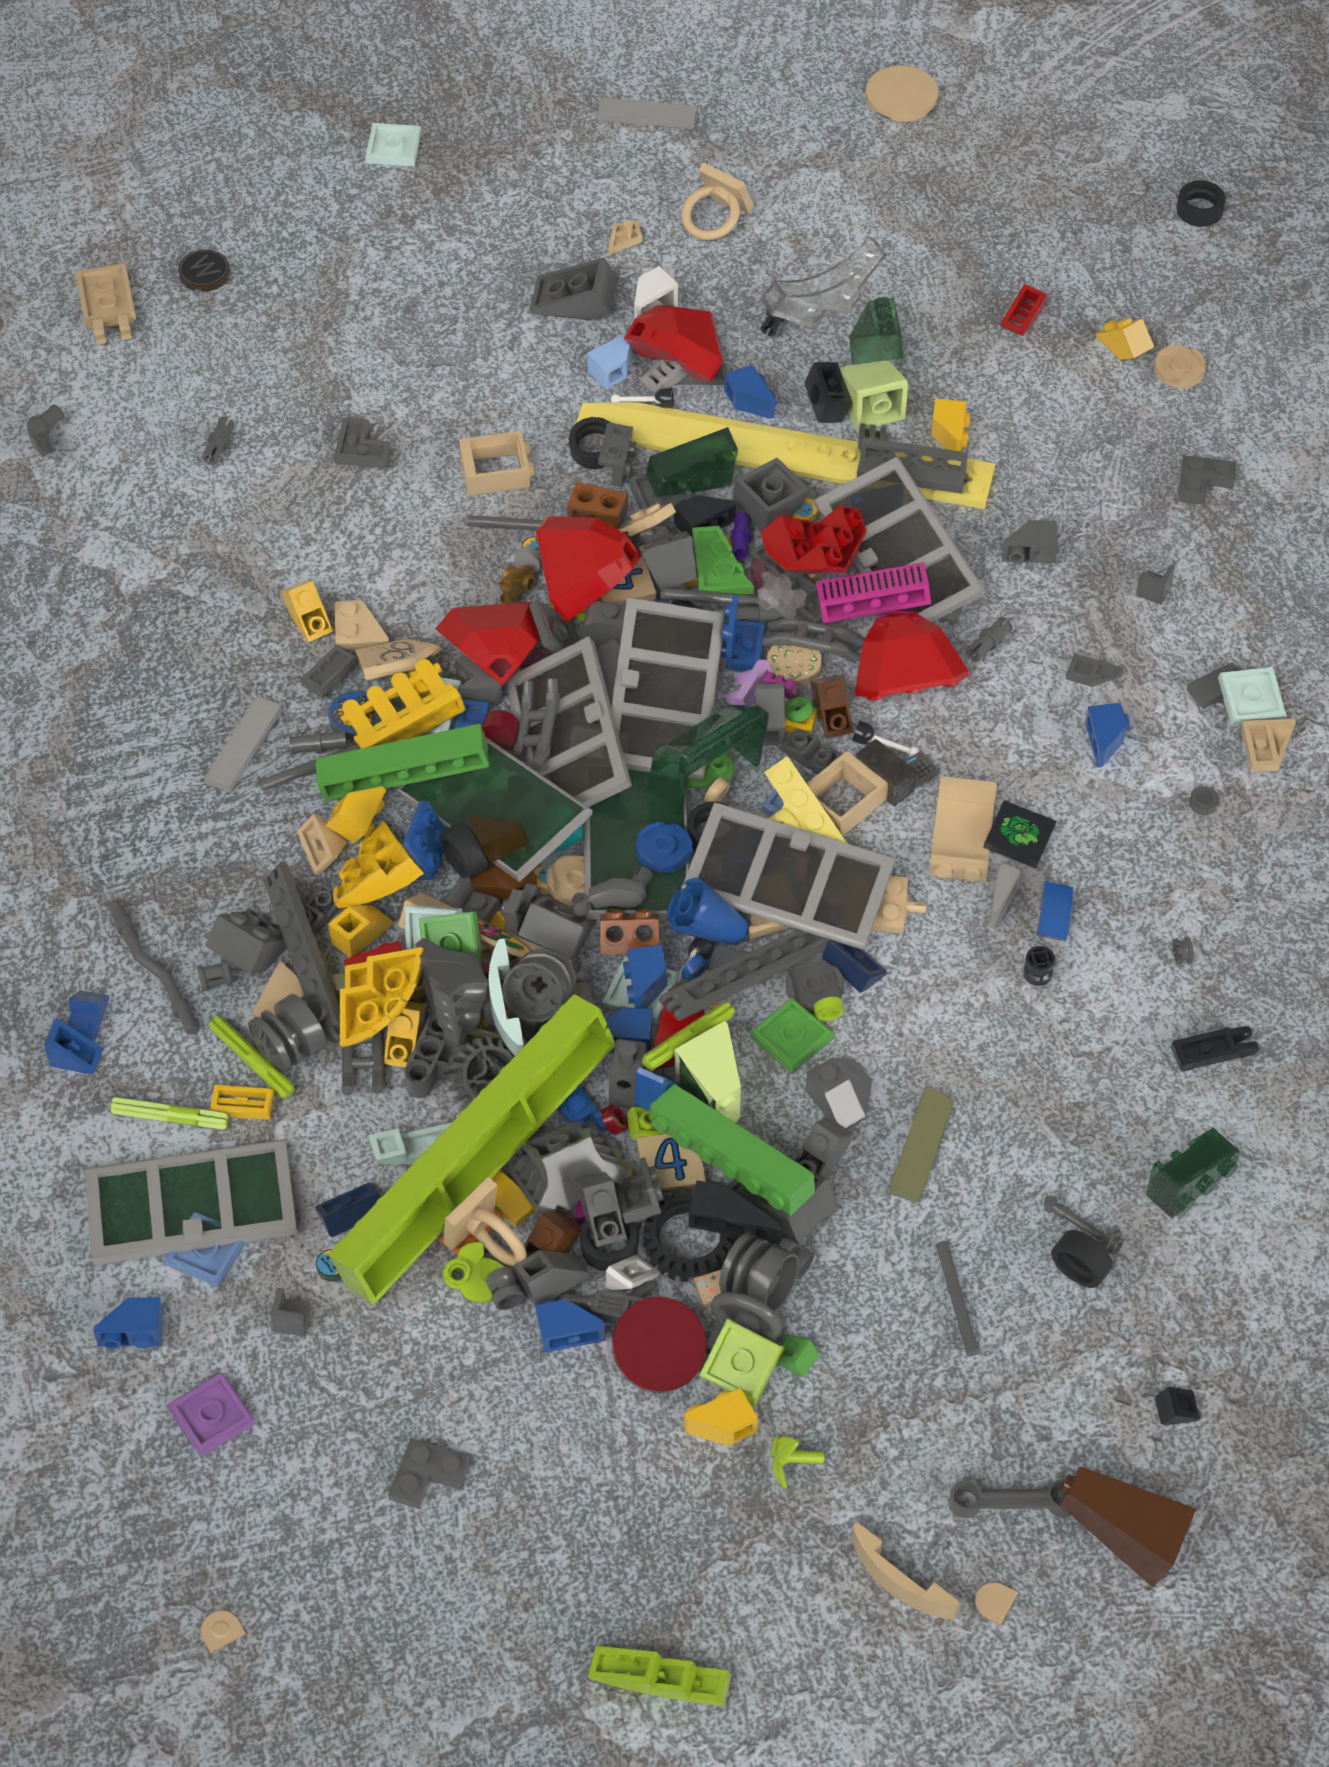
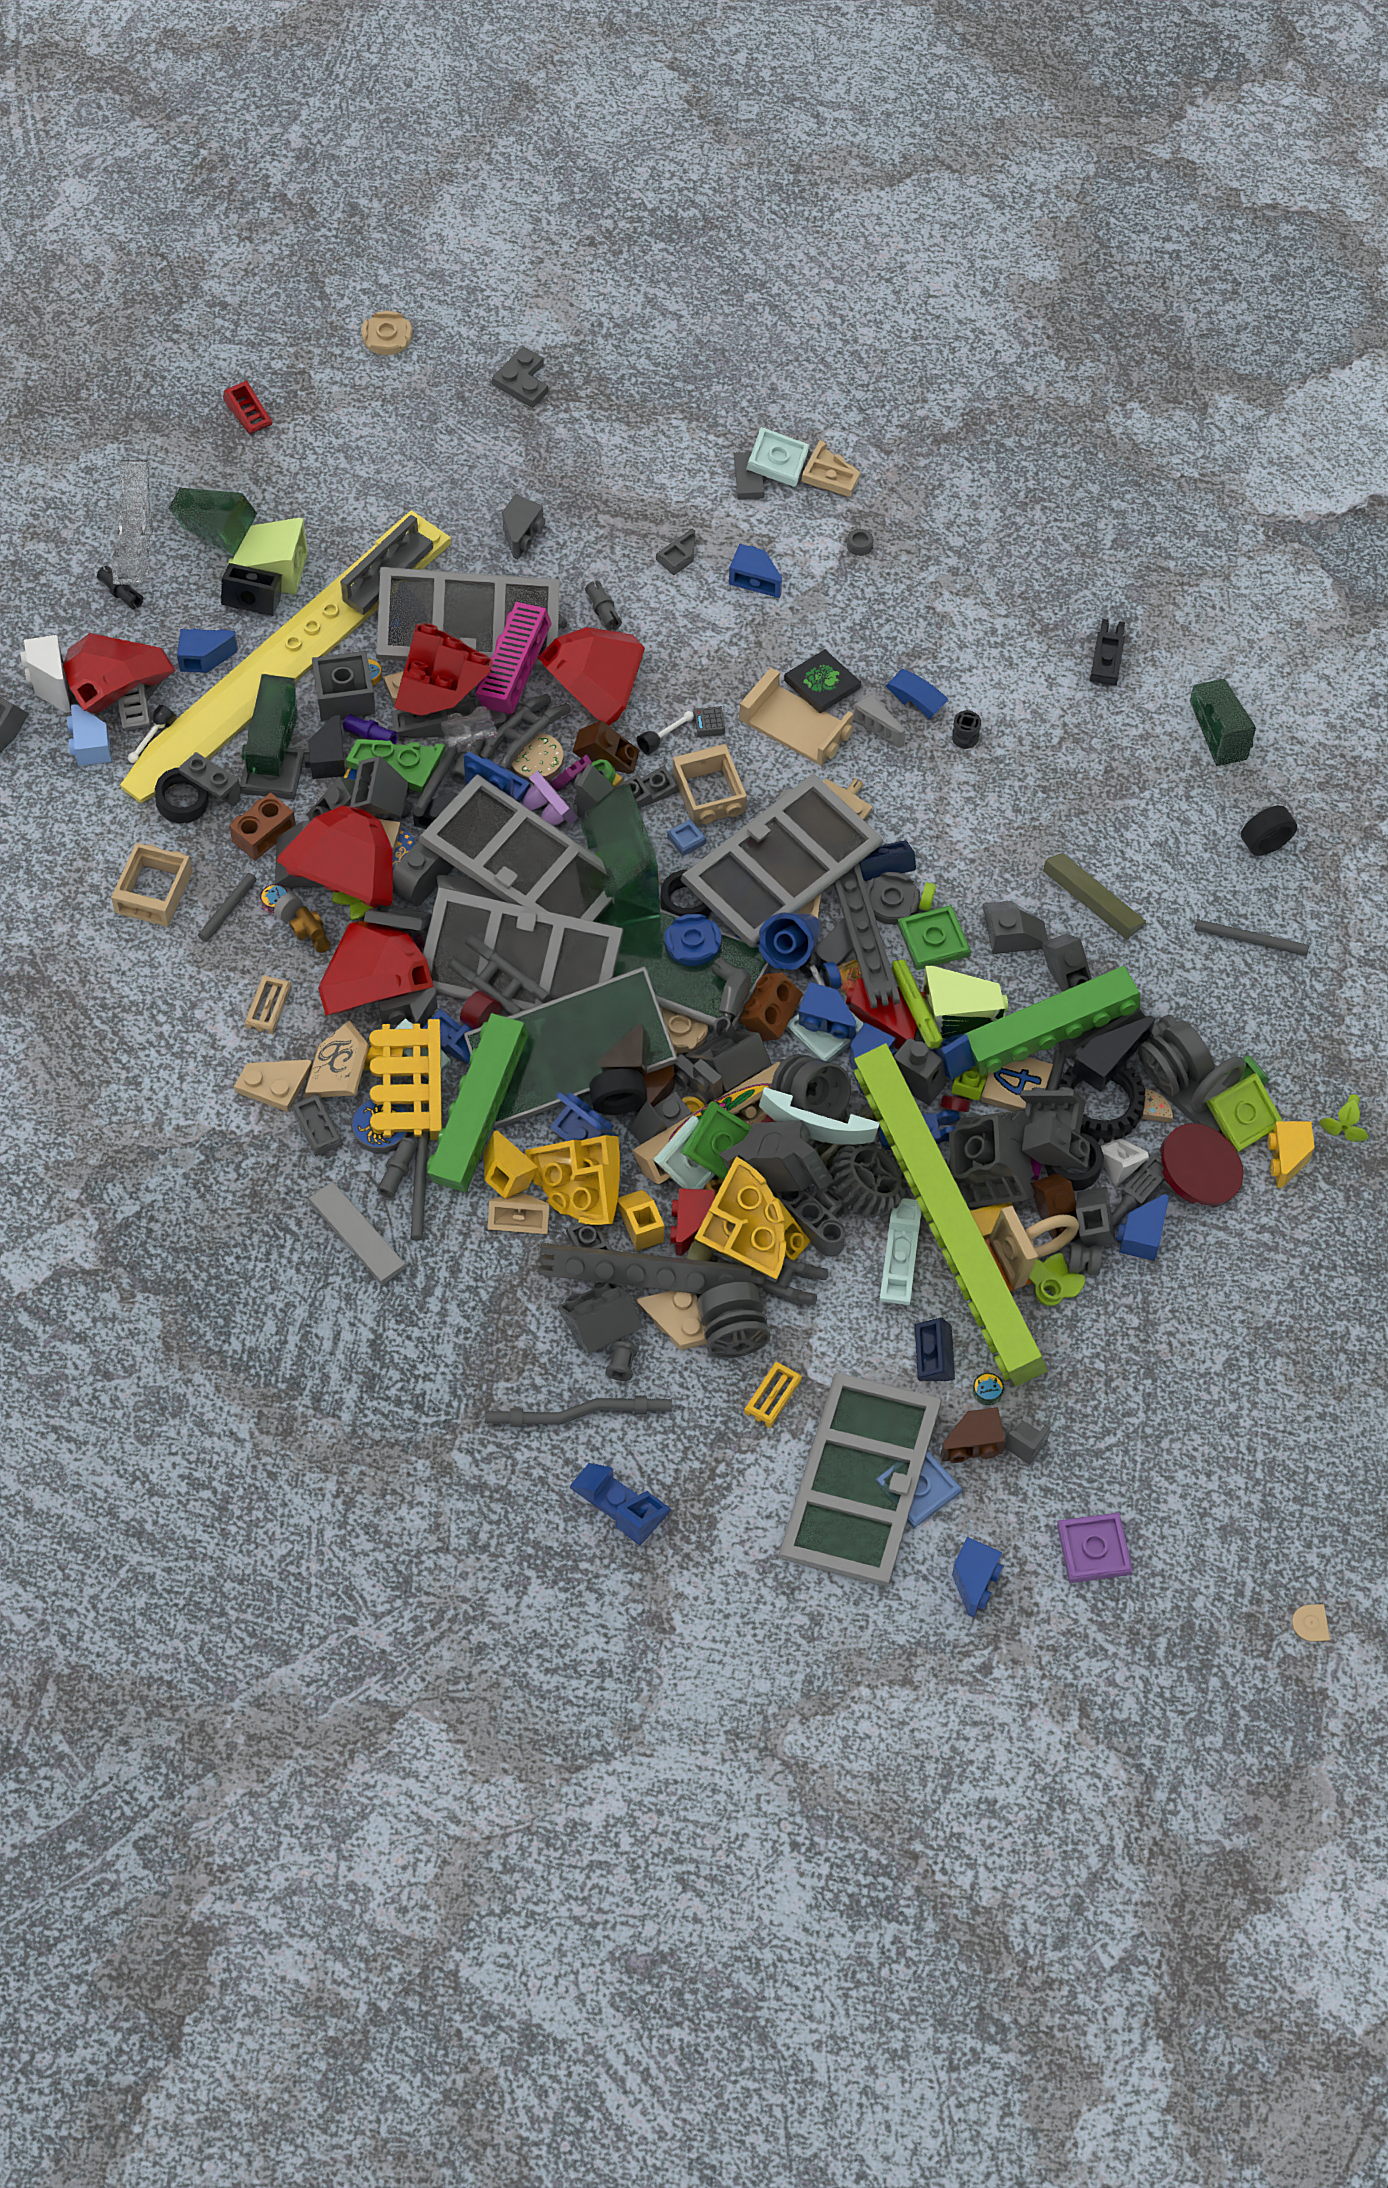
camera: 65 degrees left, 5 degrees up
lime axle [110,1096,229,1130] -> none
lime axle [209,1015,295,1099] -> none
yellow slope [280,580,333,642] -> none
dark grey plate [334,417,391,468] -> none
dark grey plate [388,1438,472,1509] -> none
tan wing [617,502,676,537] -> none
clear pink tile [751,558,770,597] -> none
light yellow plate [764,756,848,862] -> none
clear smoke brick [856,738,916,807] -> none
dark grey tile [858,423,886,452] -> none
yellow slope [931,398,971,452] -> none
dark grey piece [1044,1196,1124,1256] -> none
yellow slope [1095,317,1154,360] -> none
dark grey panel [1136,565,1175,605] -> none
dark grey bush [1172,937,1194,965] -> none
black tyre [1176,180,1226,227] -> none
none -> tan tile [245,975,291,1035]
none -> reddish brown slope [940,1407,1005,1463]

